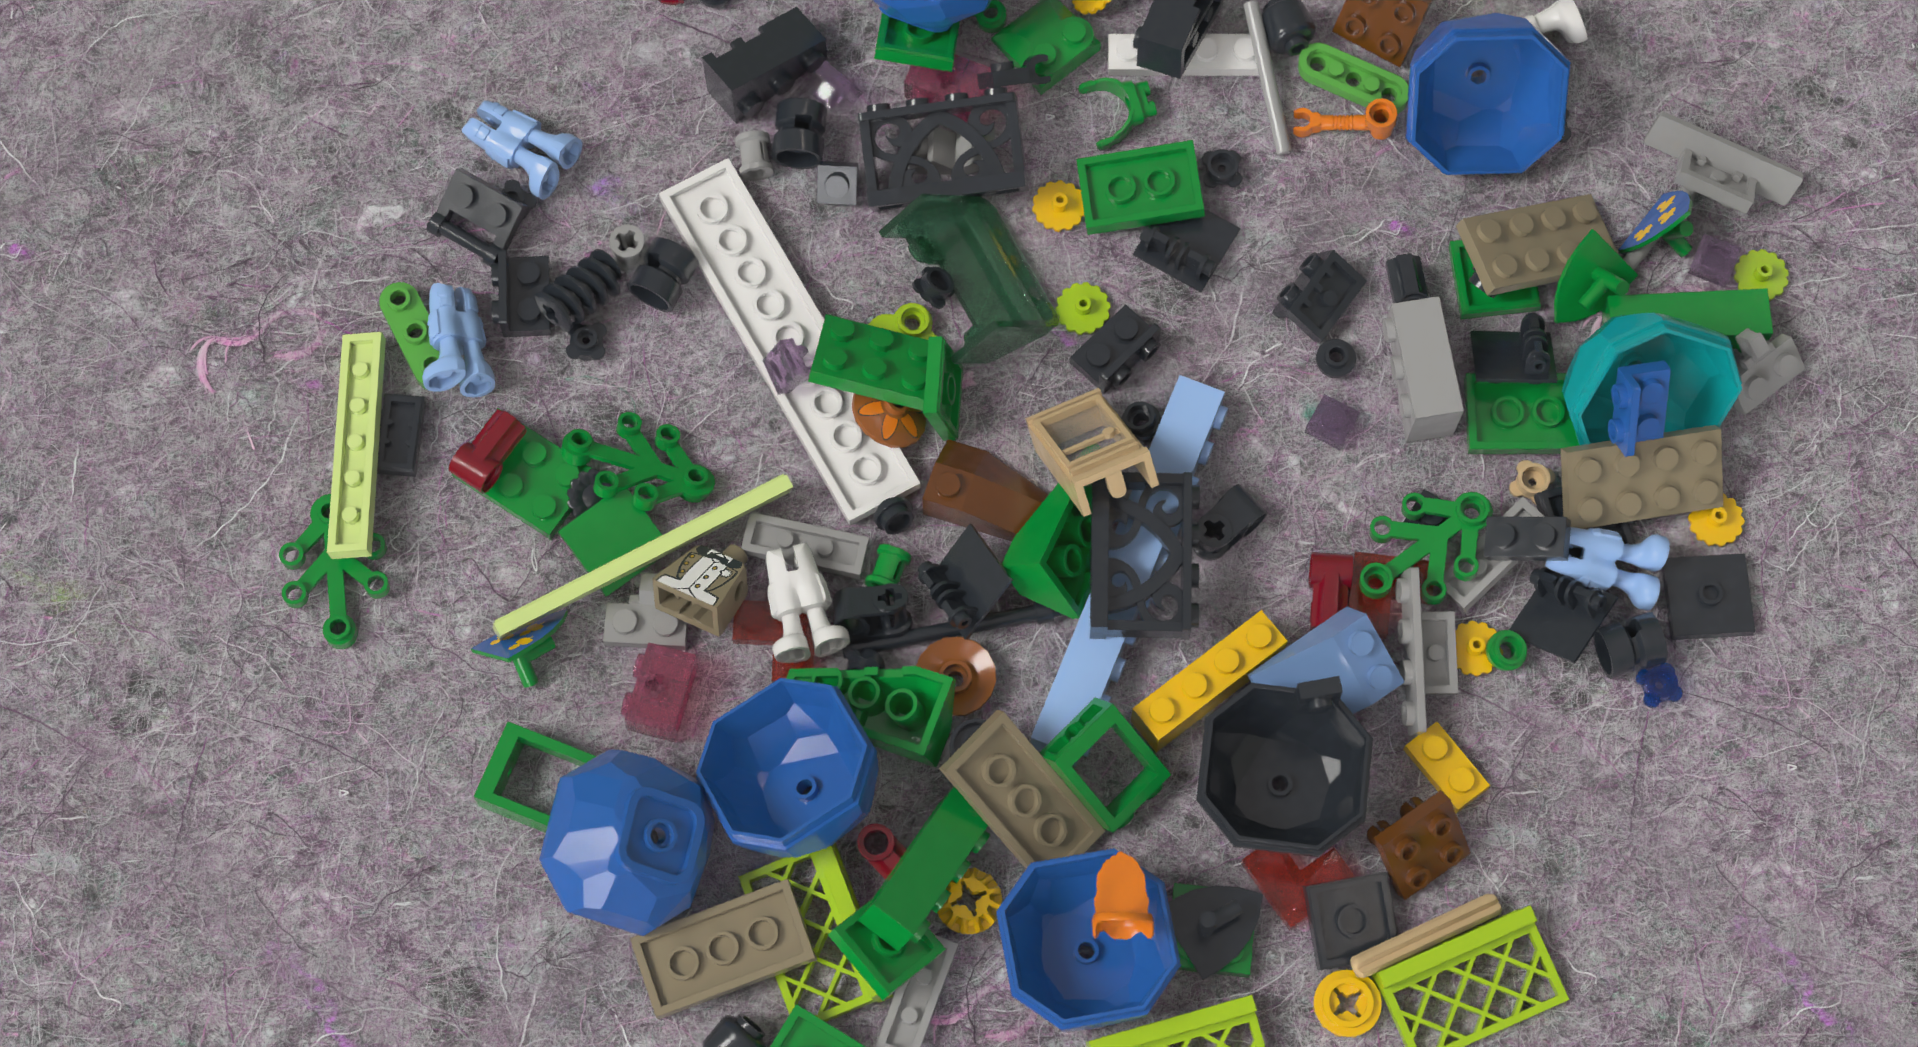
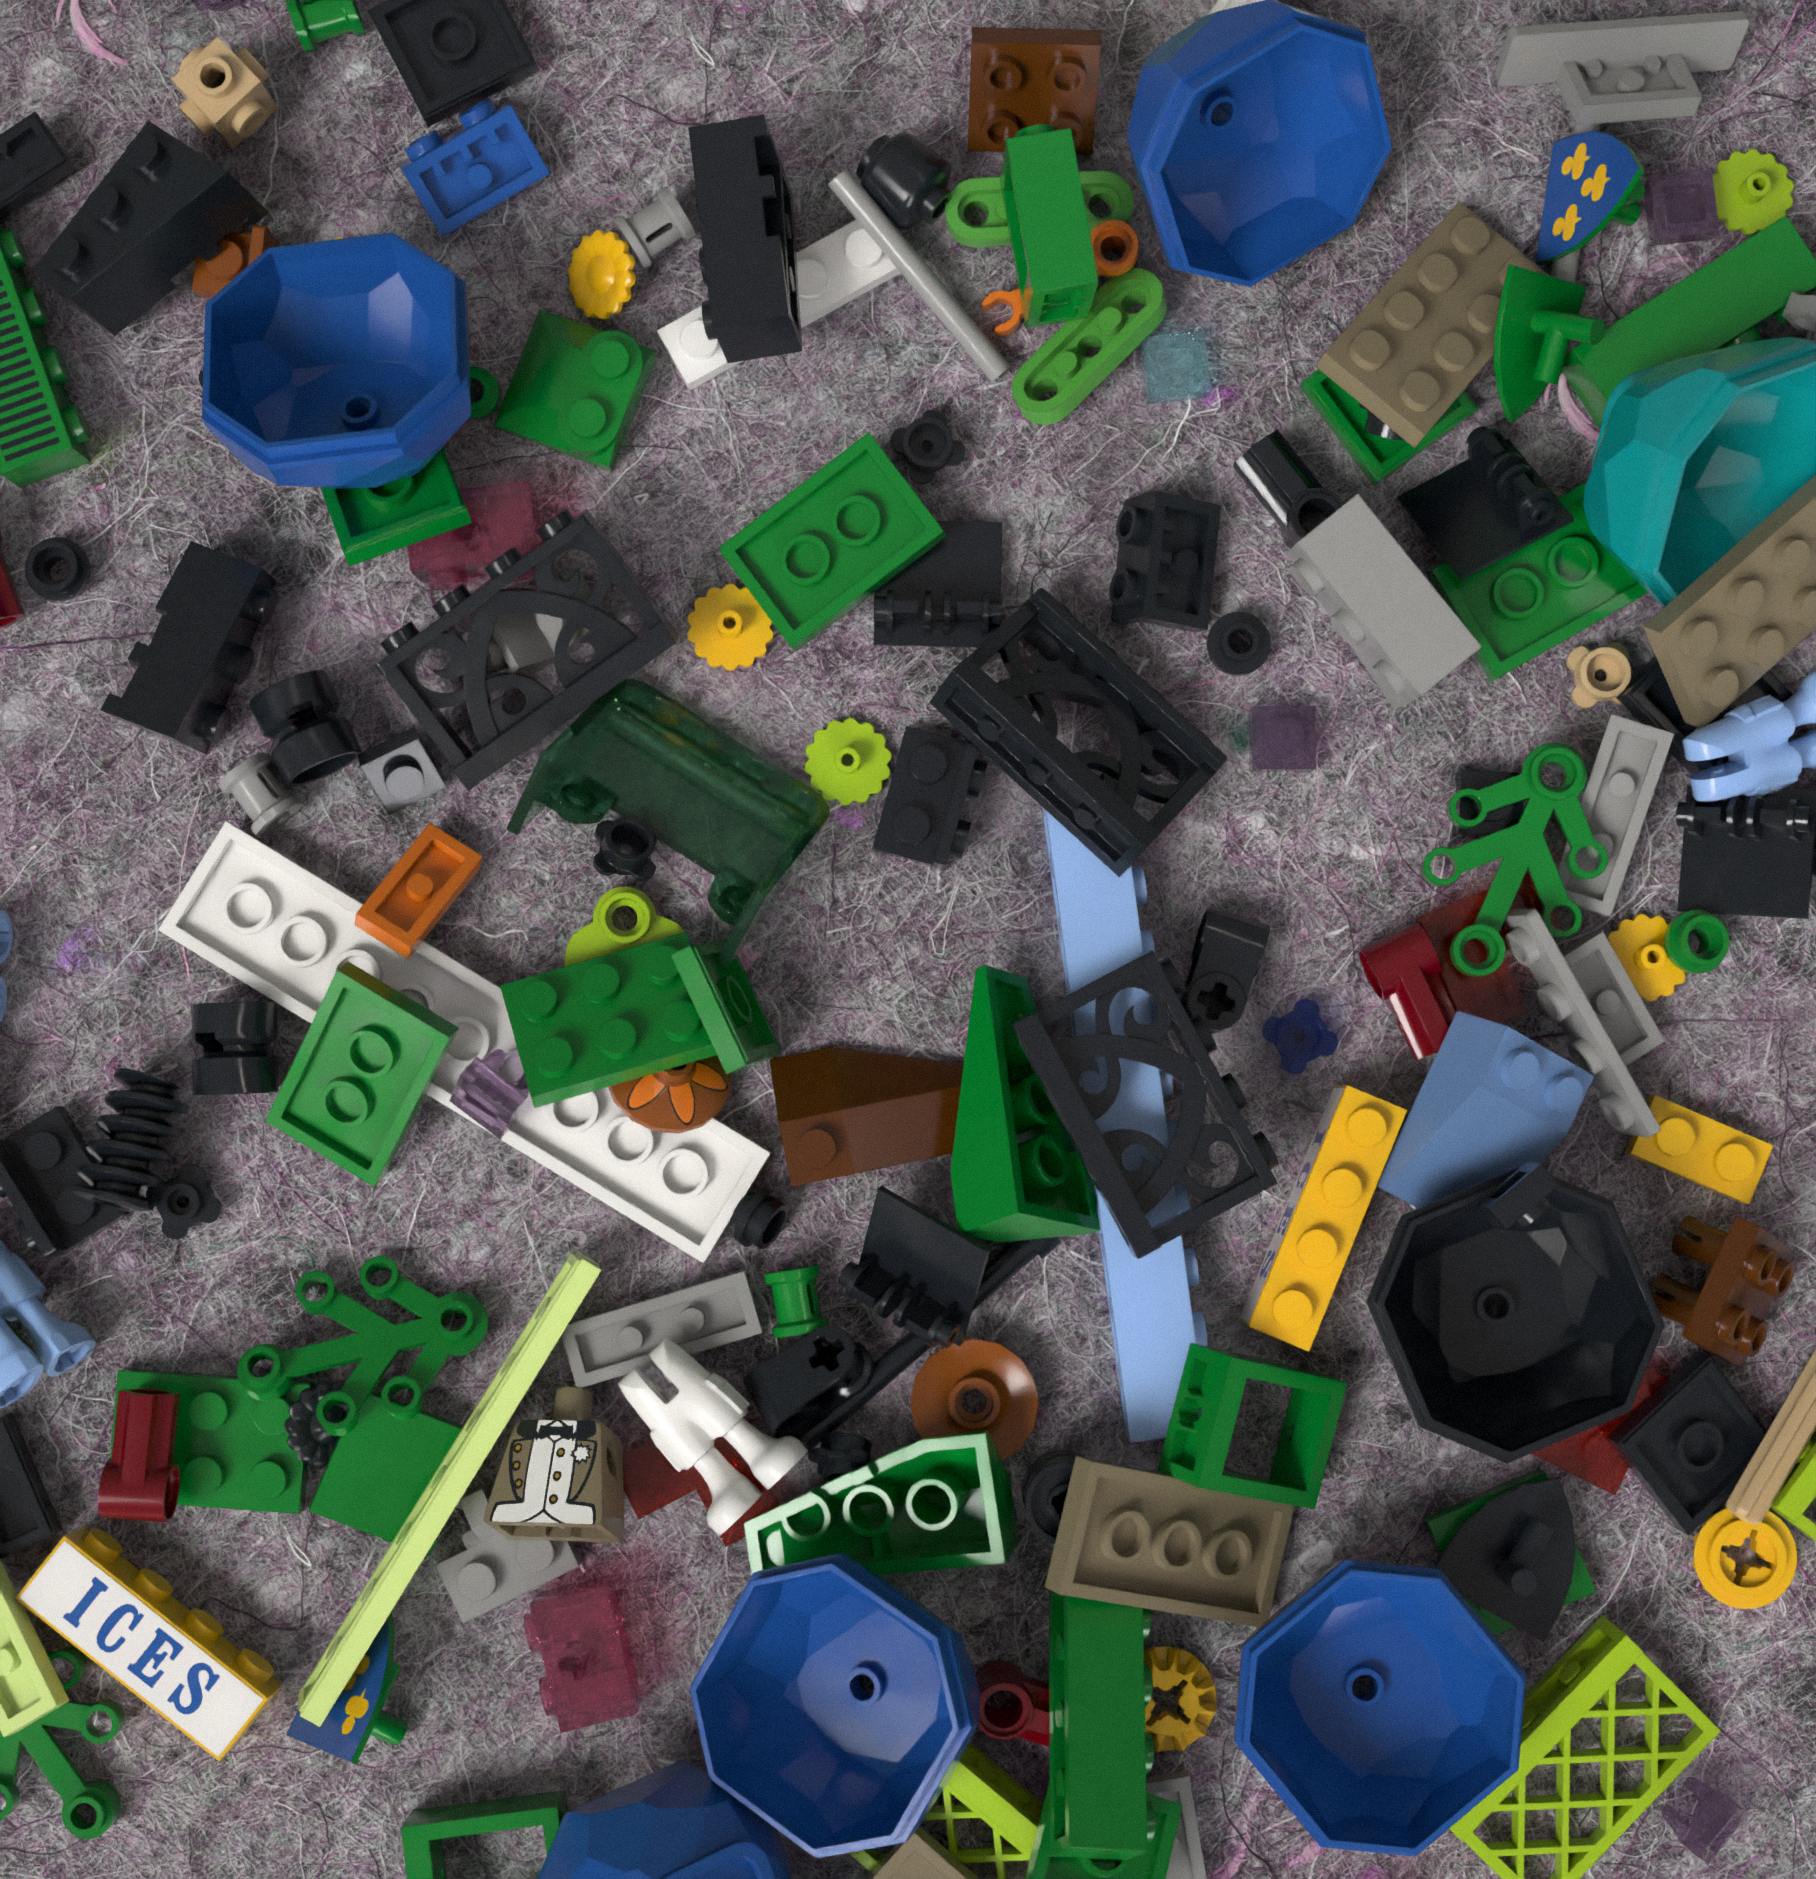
camera: 30 degrees left, 15 degrees up
light grey bush [609,224,646,272] -> none
clear purple tile [813,60,863,110] -> none
black plate [977,54,1051,89] -> none
tan door [1025,388,1159,517] -> none
green helmet [1078,77,1157,150] -> none
orange piece [1092,851,1154,939] -> none
black plate [1121,401,1161,441] -> none
black plate [1484,517,1571,561] -> none
blue bracket [1608,360,1671,457] -> none
none -> brick [15,1526,283,1761]
none -> green plate [265,961,459,1187]
none -> orange plate [354,823,483,959]
none -> black fence [929,588,1227,877]
none -> green window [1000,124,1098,328]
none -> bright green plate [1012,268,1167,425]
none -> clear light blue tile [1140,330,1211,404]
none -> clear blue plate [1262,999,1338,1074]

